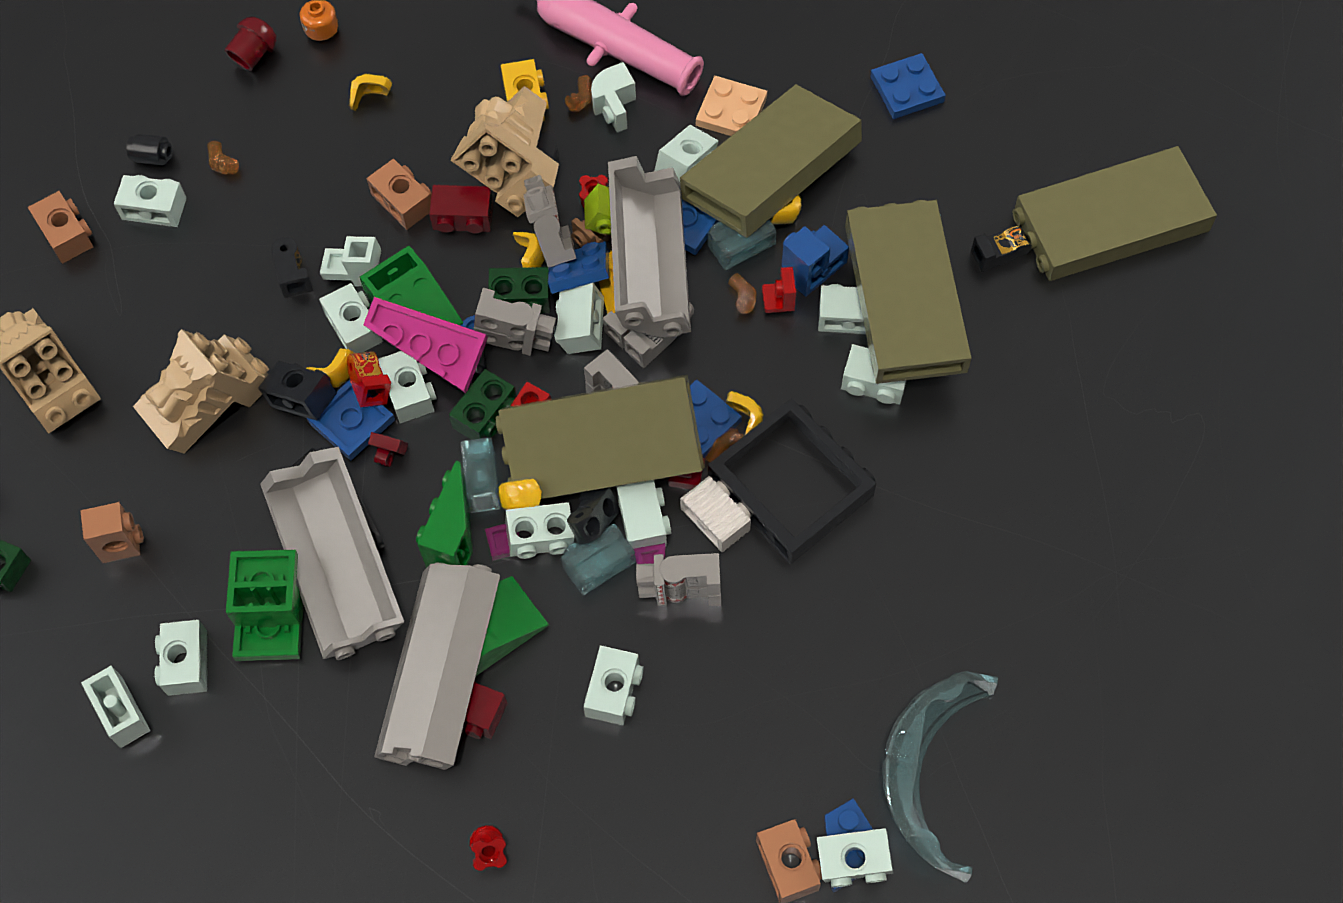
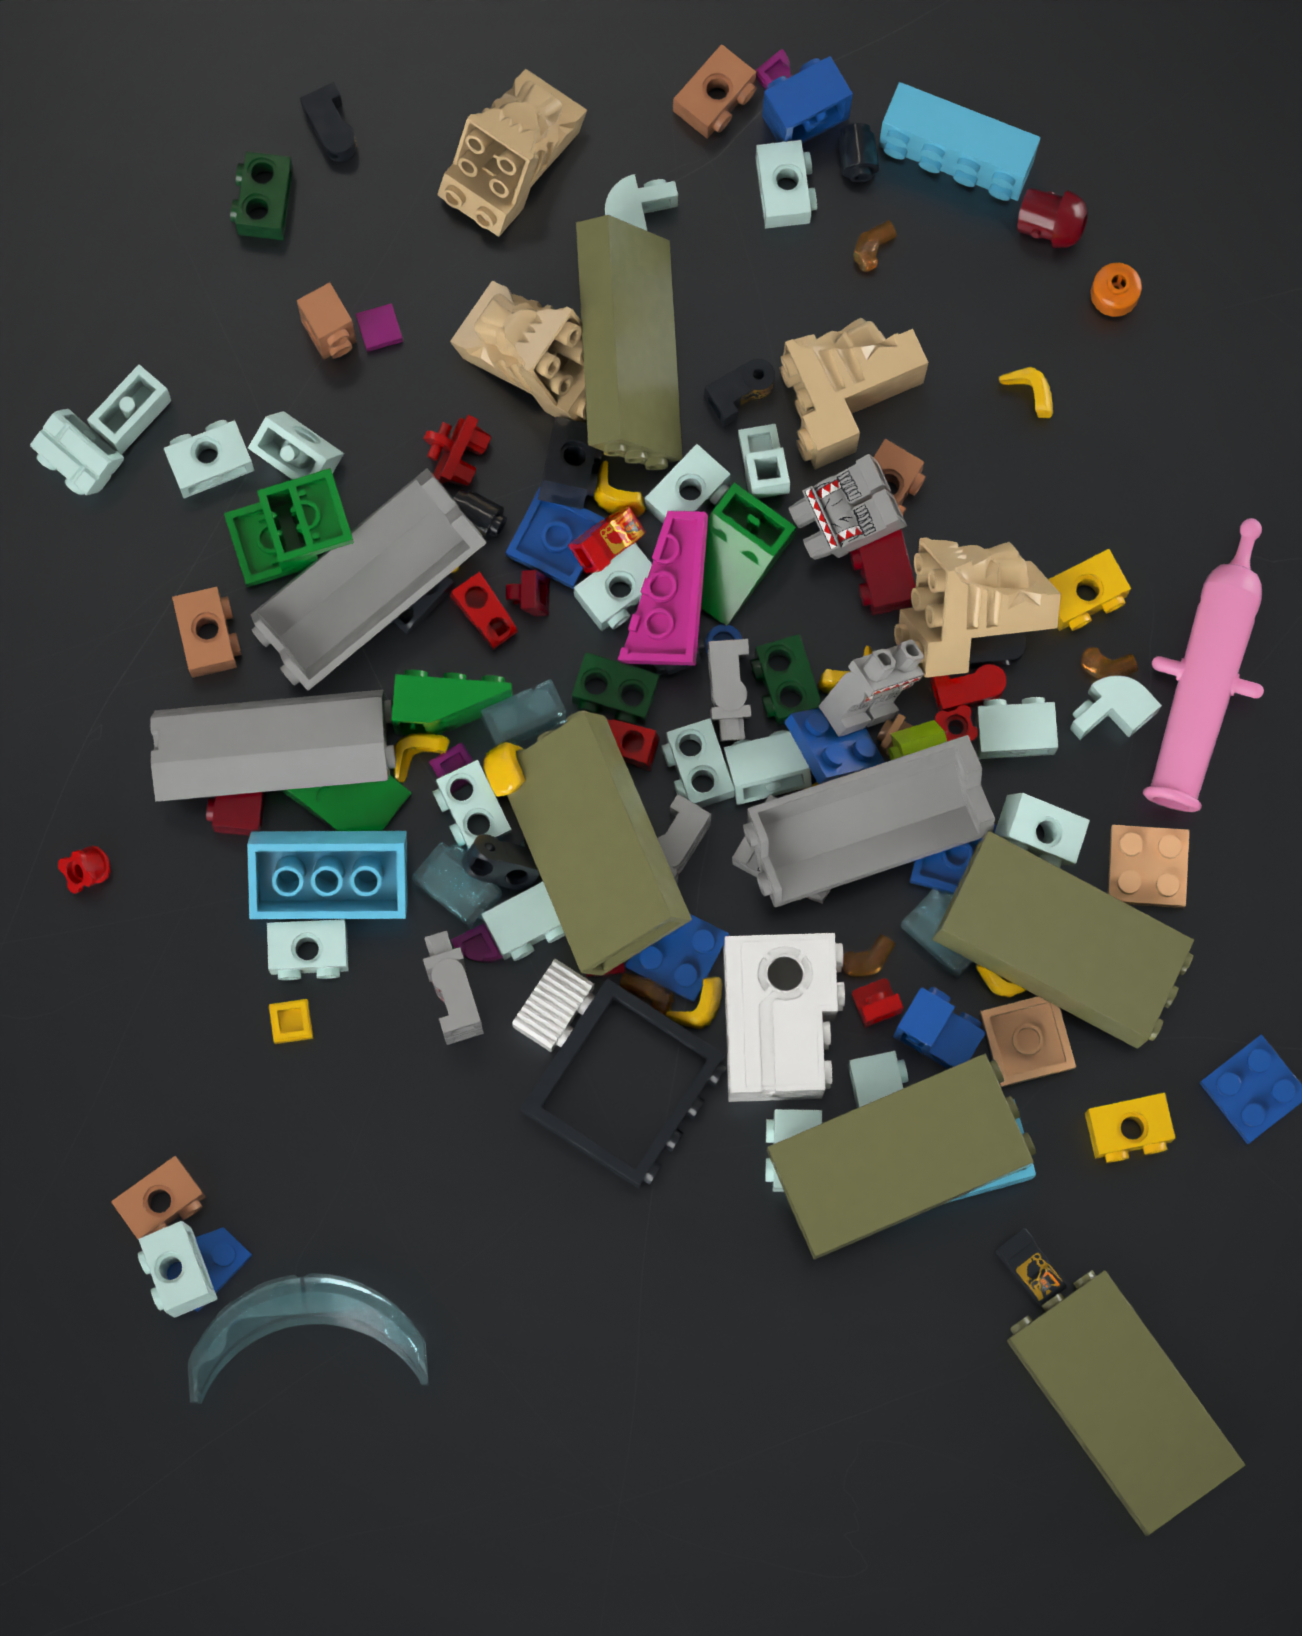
camera: 70 degrees right, 15 degrees up
none -> light aqua brick [30,409,124,496]
none -> nougat brick [172,587,241,678]
none -> medium azure brick [247,831,408,919]
none -> light aqua brick [248,411,344,480]
none -> yellow tile [269,999,313,1044]
none -> magenta tile [356,303,403,352]
none -> yellow hair [394,732,450,782]
none -> red hips [423,415,491,487]
none -> red leg [450,572,518,650]
none -> olive brick [576,215,683,470]
none -> light aqua brick [605,174,678,231]
none -> light aqua brick [661,718,735,808]
none -> white piece [723,933,845,1102]
none -> magenta tile [755,49,791,90]
none -> blue brick [762,56,853,144]
none -> tan brick [779,318,929,469]
none -> light grey hips [788,454,907,560]
none -> medium azure brick [878,82,1041,201]
none -> red leg [930,664,1007,712]
none -> light aqua brick [975,697,1058,759]
none -> light nougat plate [979,996,1076,1088]
none -> yellow brick [1085,1093,1175,1163]

